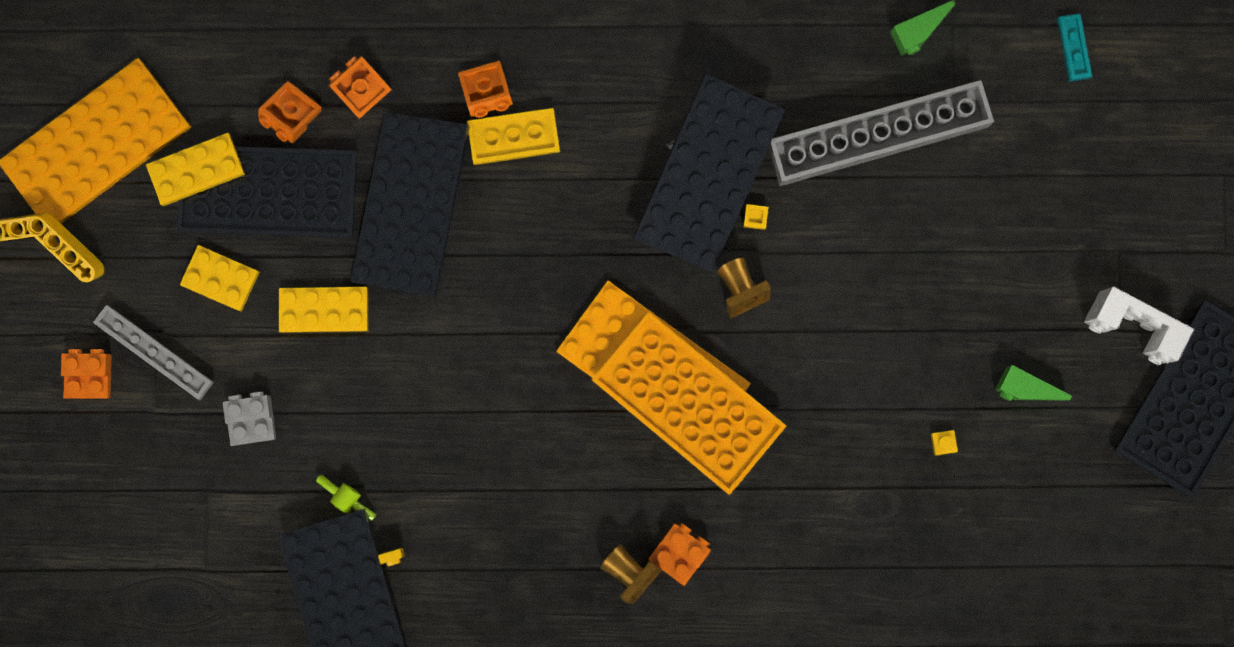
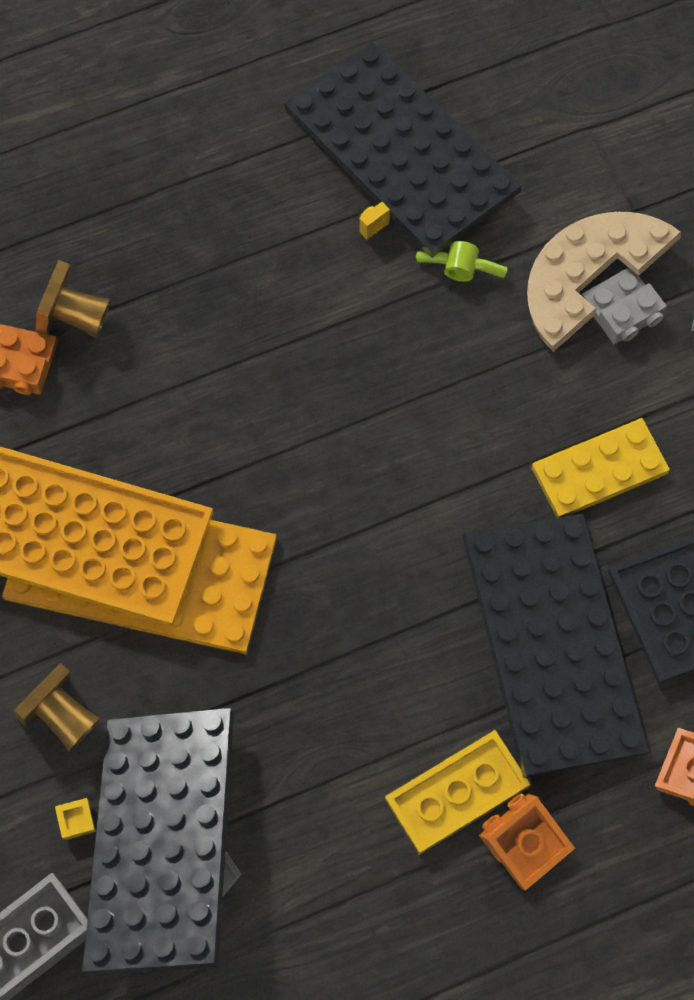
camera: 155 degrees right, 15 degrees down
none -> tan plate [527,212,681,352]

